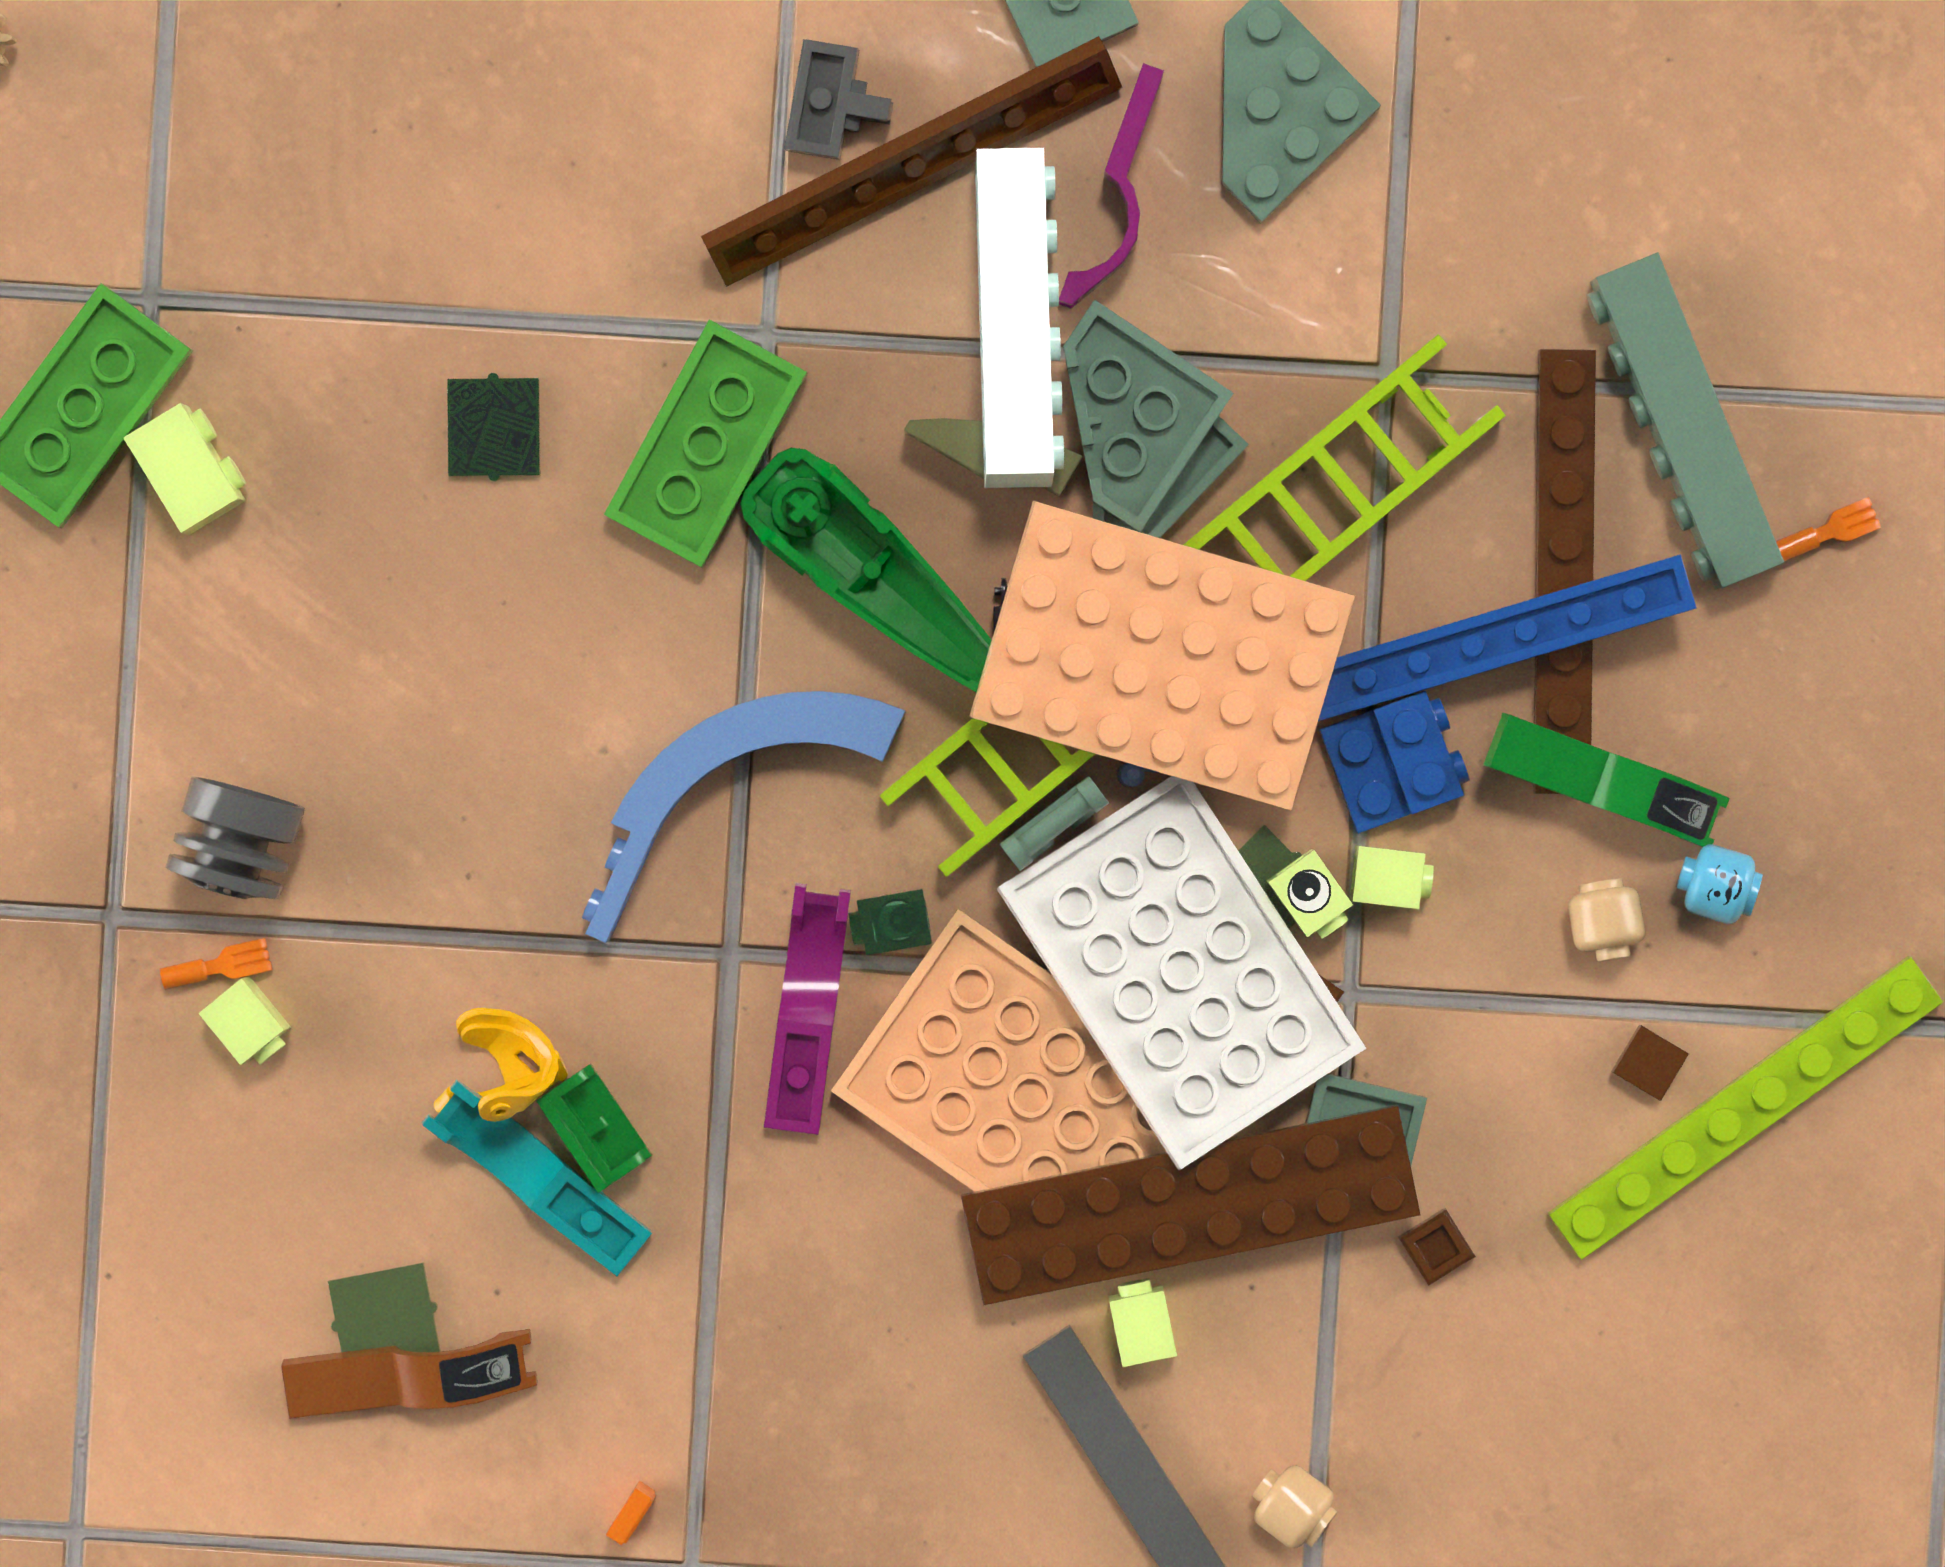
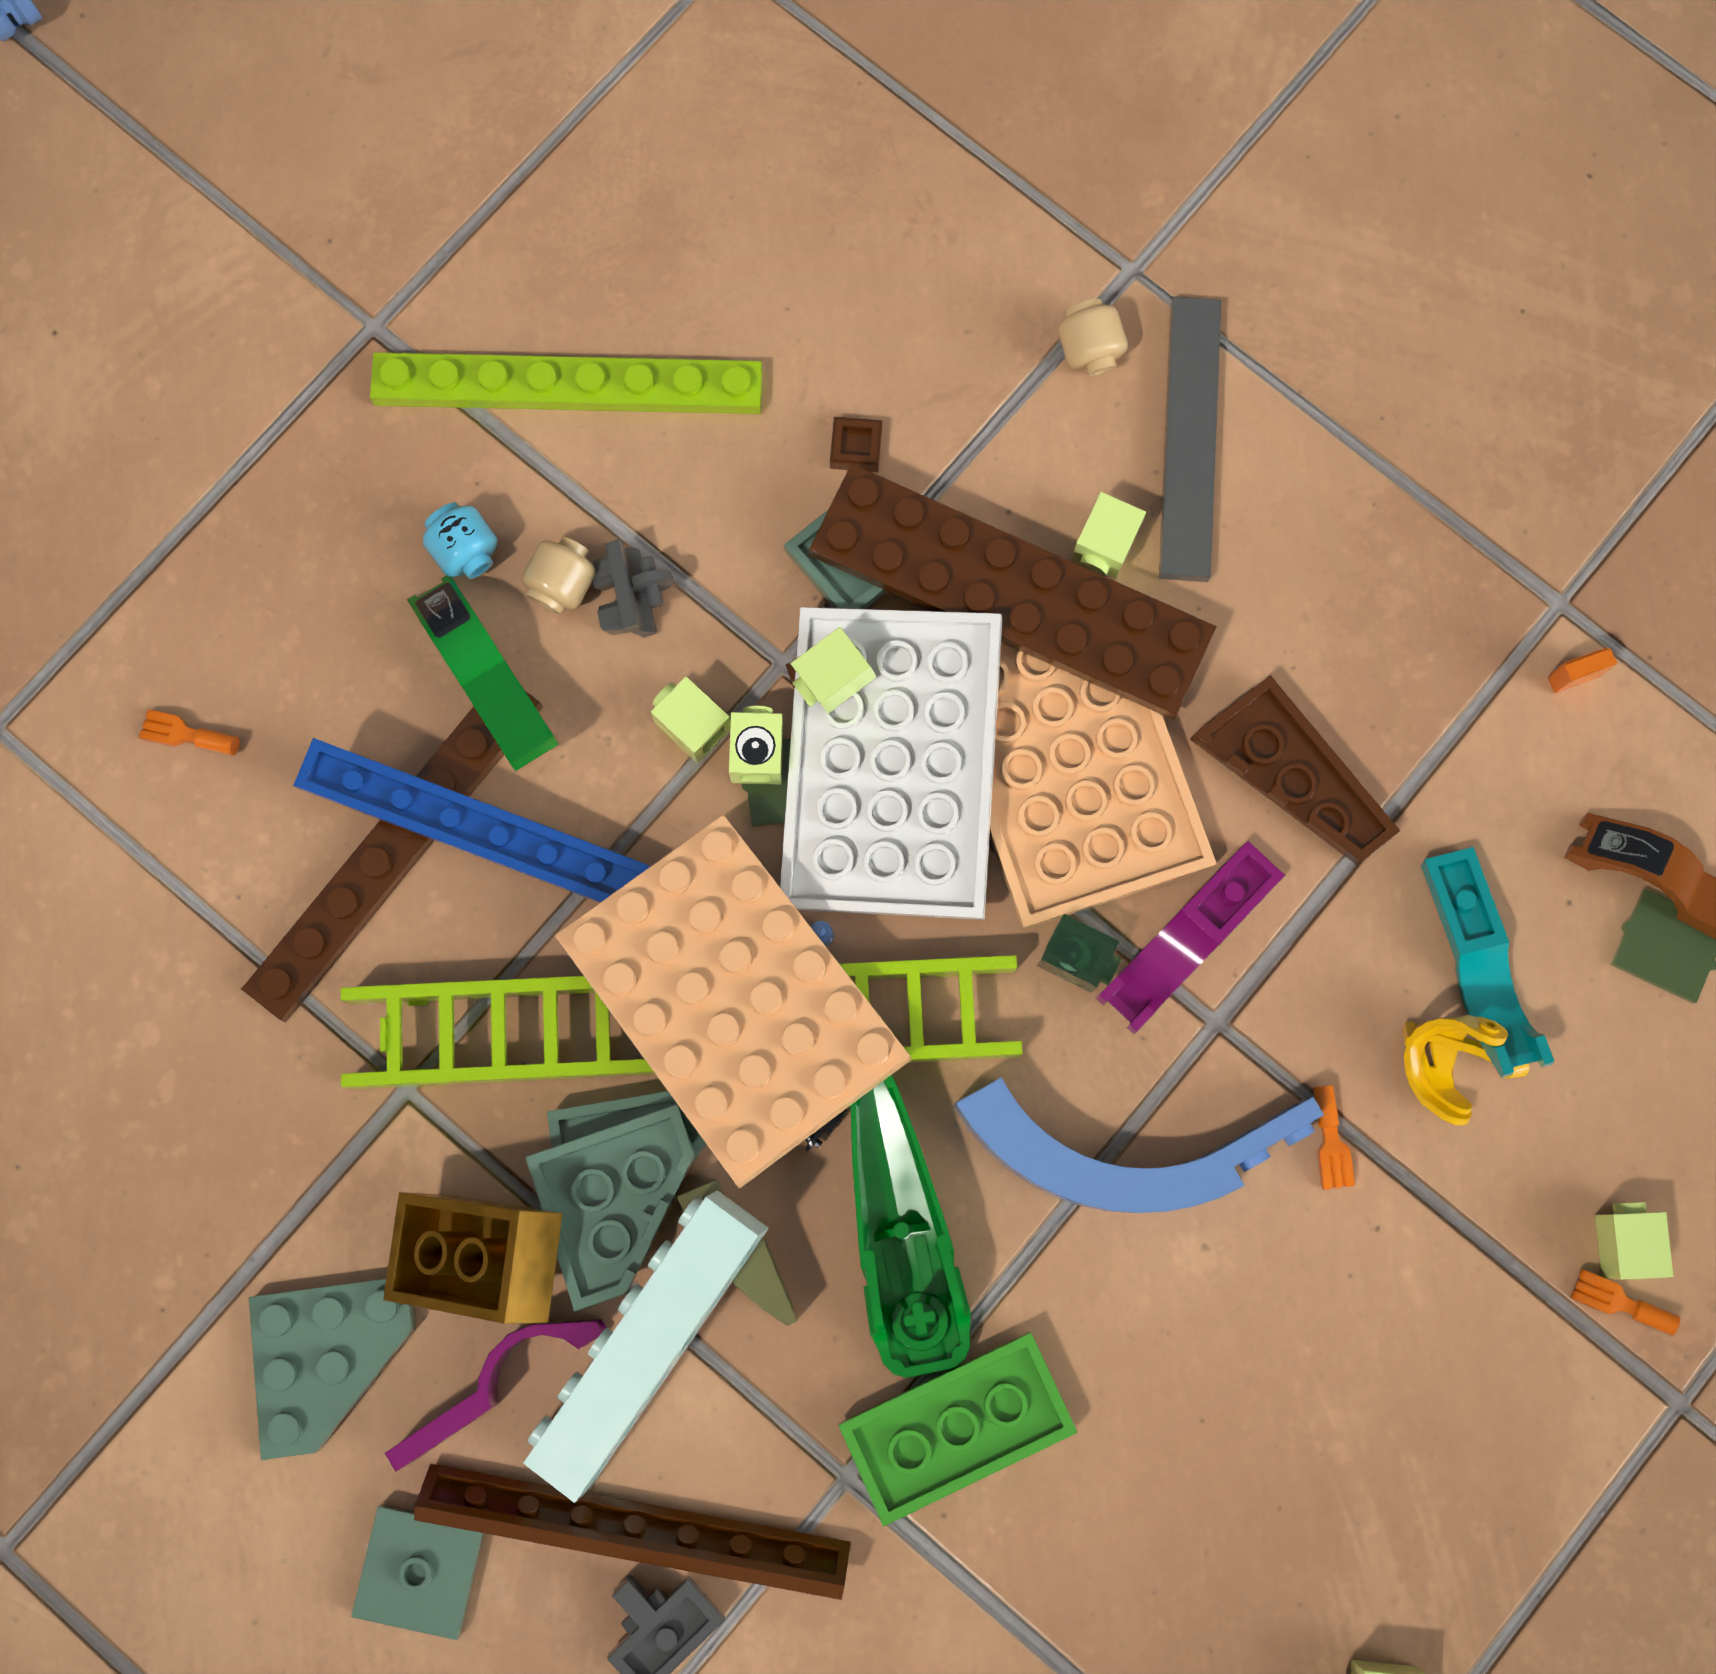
camera: 145 degrees left, 10 degrees down
dark grey wheel [166,776,305,900] -> none
clear green piece [447,373,540,481] -> none
green hinge [536,1064,653,1193] -> none
sand green plate [1000,776,1109,871] -> none
blue plate [1319,691,1470,834] -> none
sand green brick [1587,252,1784,590] -> none
reddish brown tile [1611,1024,1689,1101] -> none
none -> pearl gold brick [383,1192,563,1324]
none -> dark grey hips [591,539,674,638]
none -> yellowish green brick [790,627,877,713]
none -> reddish brown wing [1190,675,1400,865]
none -> orange piece [1313,1085,1355,1190]

